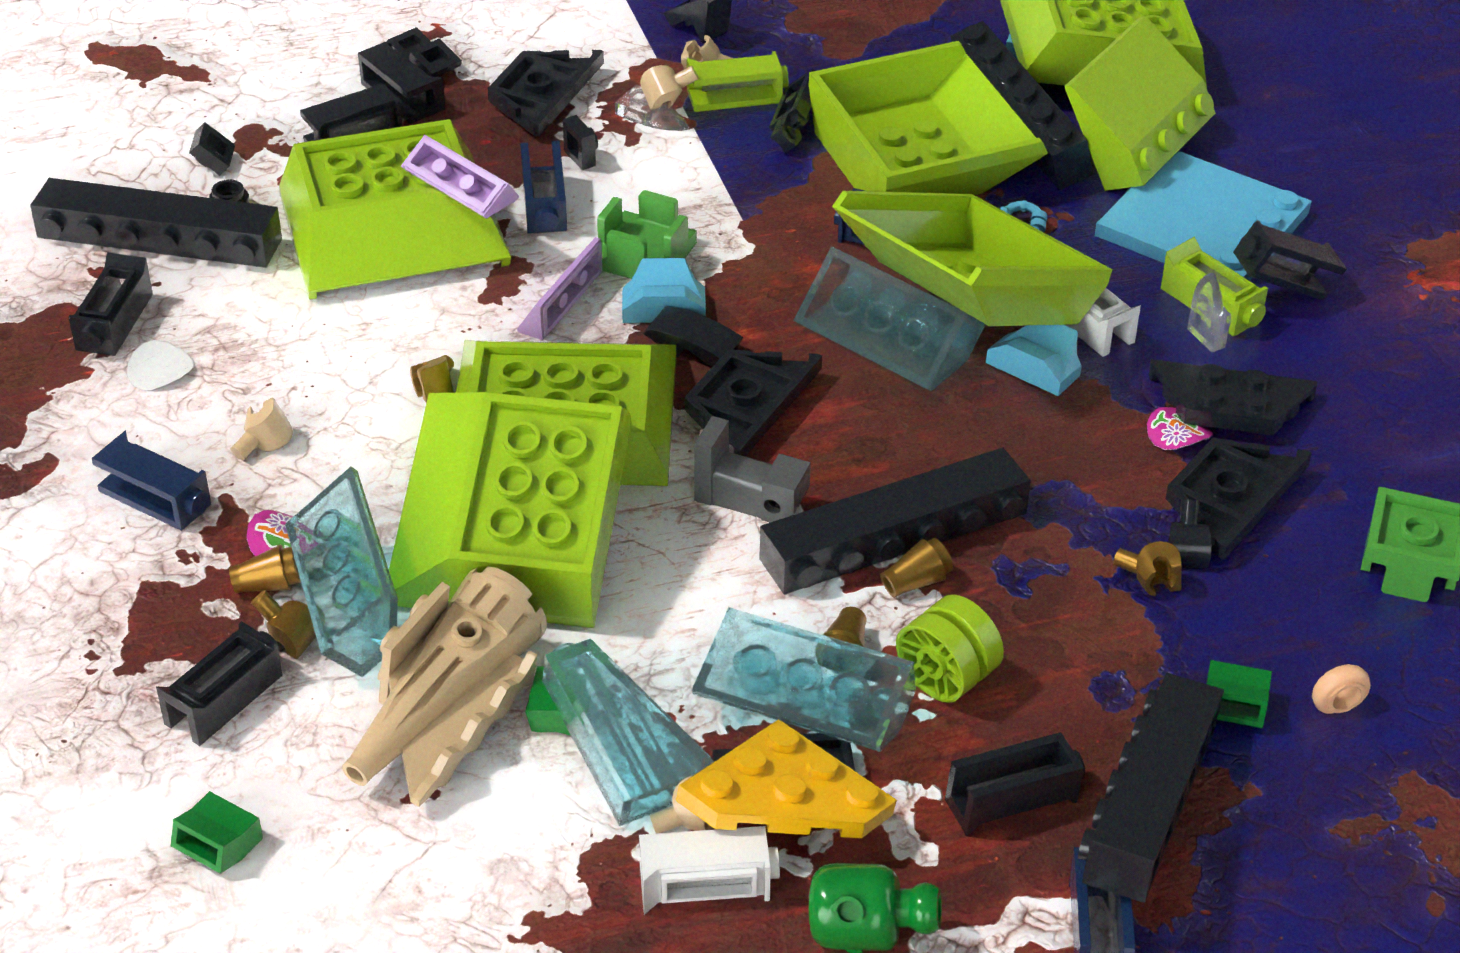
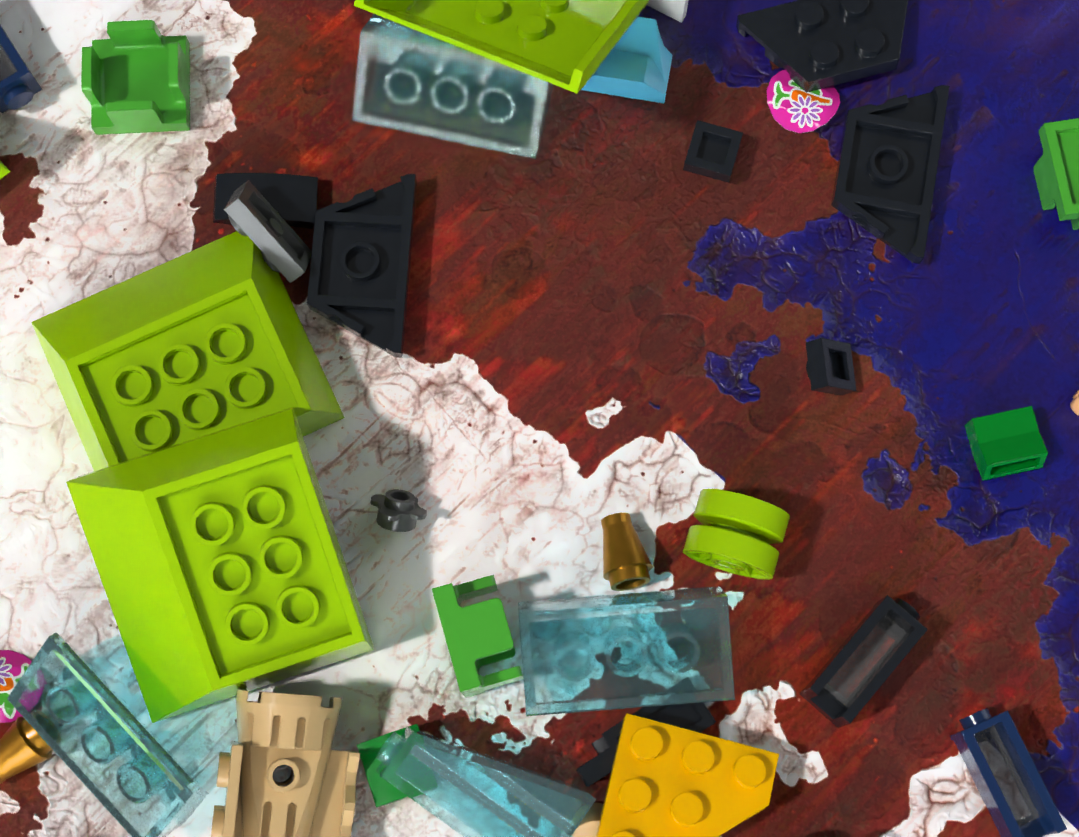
camera: 25 degrees left, 35 degrees up
pearl gold piece [251,590,321,659] -> none
pearl gold piece [410,355,454,403] -> none
lavender slope [517,237,603,340] -> none
medium azure slope [622,258,706,323] -> none
dark grey piece [694,416,811,523] -> none
black brick [759,447,1031,595] -> none
pearl gold cone [880,538,953,598] -> none
black brick [1078,673,1224,903] -> none
pearl gold piece [1113,541,1182,596] -> none
black piece [1168,499,1211,569] -> none
none -> dark grey plate [224,180,312,283]
none -> dark grey plate [370,489,427,532]
none -> bright green panel [432,575,523,698]
none -> black plate [683,120,743,183]
none -> black plate [806,338,857,396]

